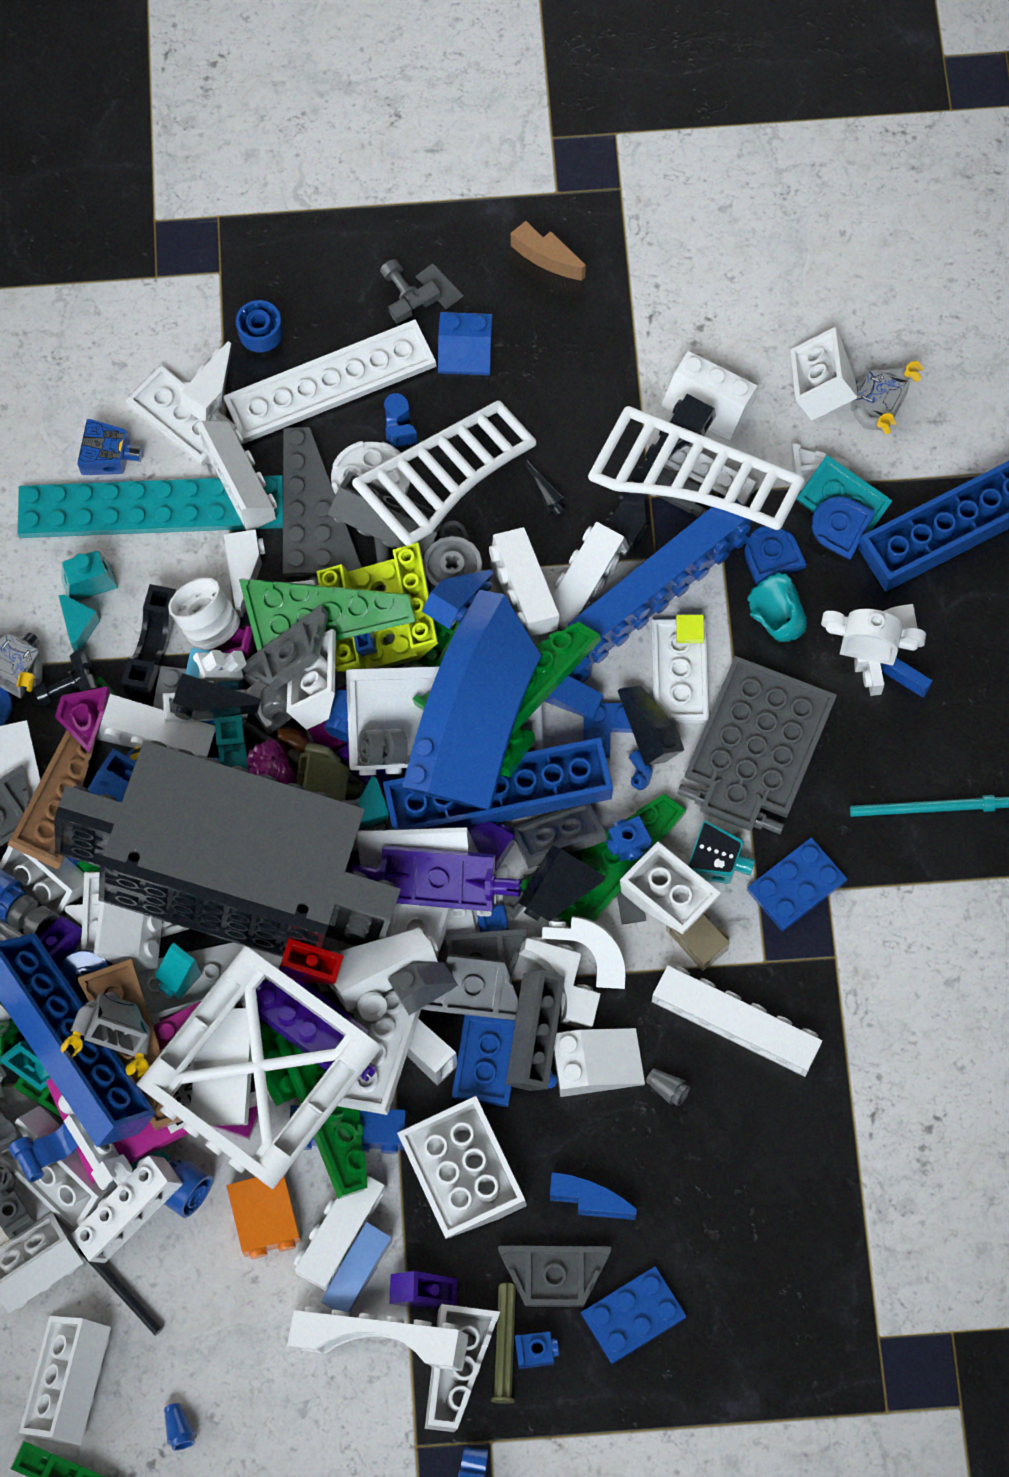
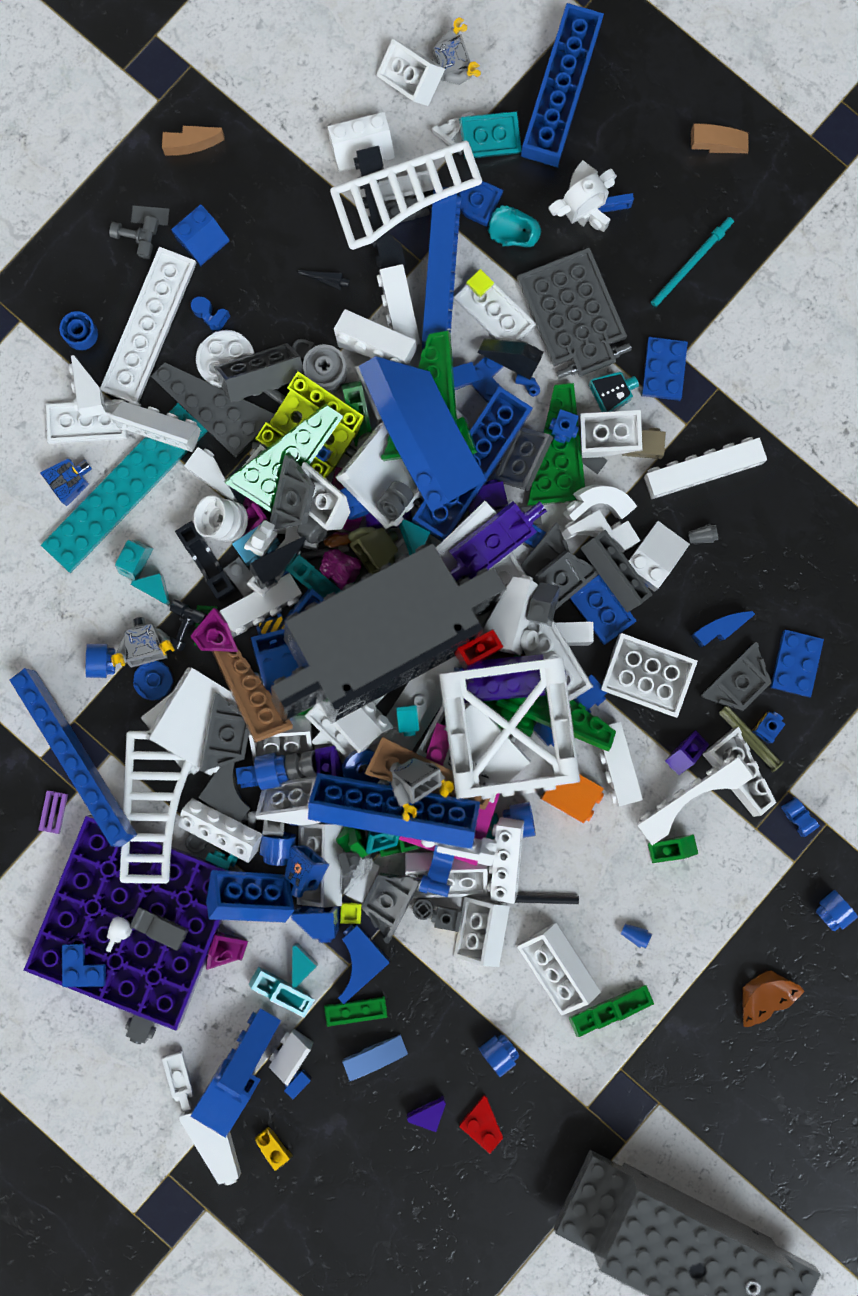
camera: 50 degrees left, 15 degrees up
medium blue slope [321,1222,392,1313] -> none
white bar [352,401,536,546] -> none
blue slope [422,570,494,629] -> none
black slope [518,845,606,921] -> none
blue tile [811,496,875,560] -> none
none -> green slope [648,834,699,863]

